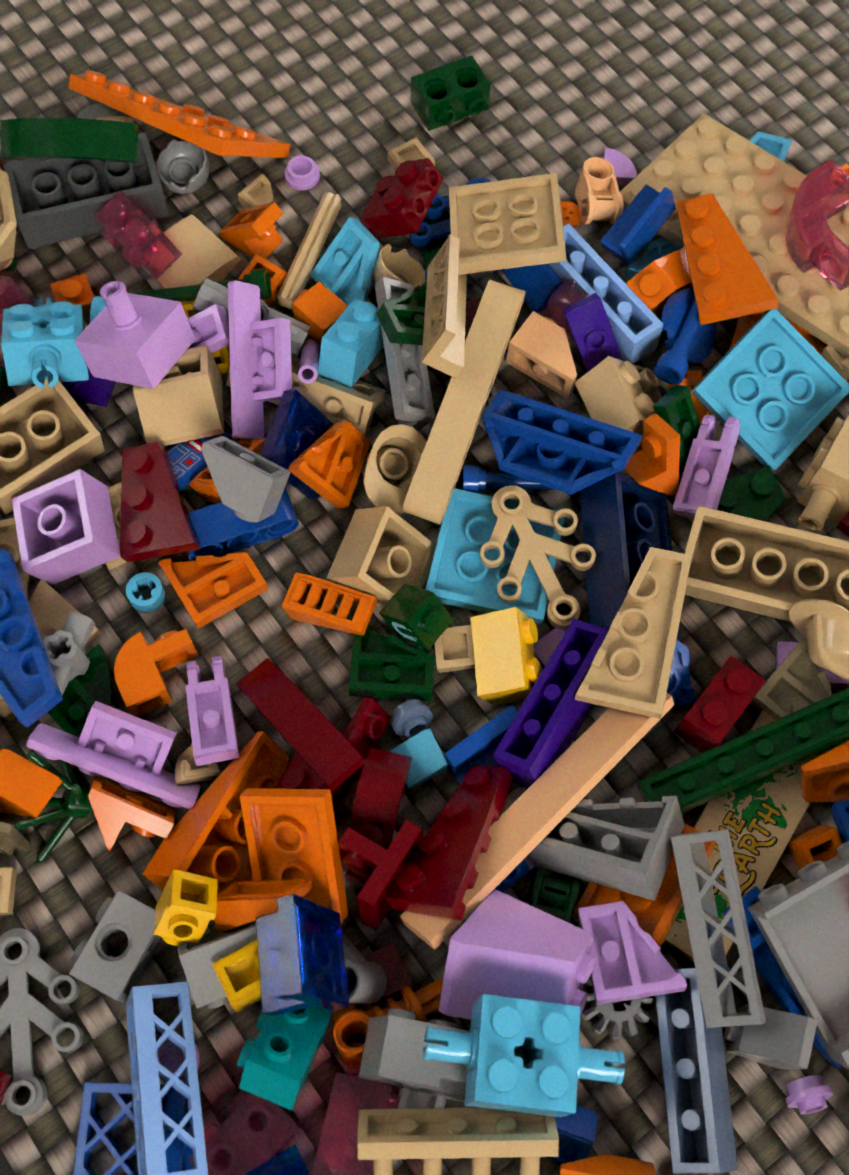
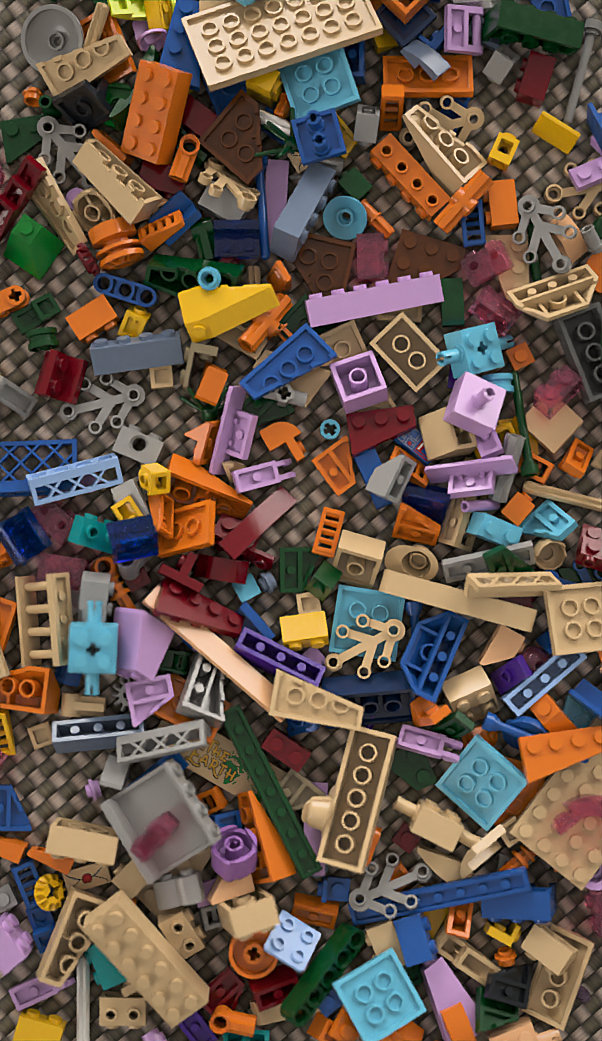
camera: 85 degrees right, 20 degrees up
none -> tan piece [60,692,107,717]

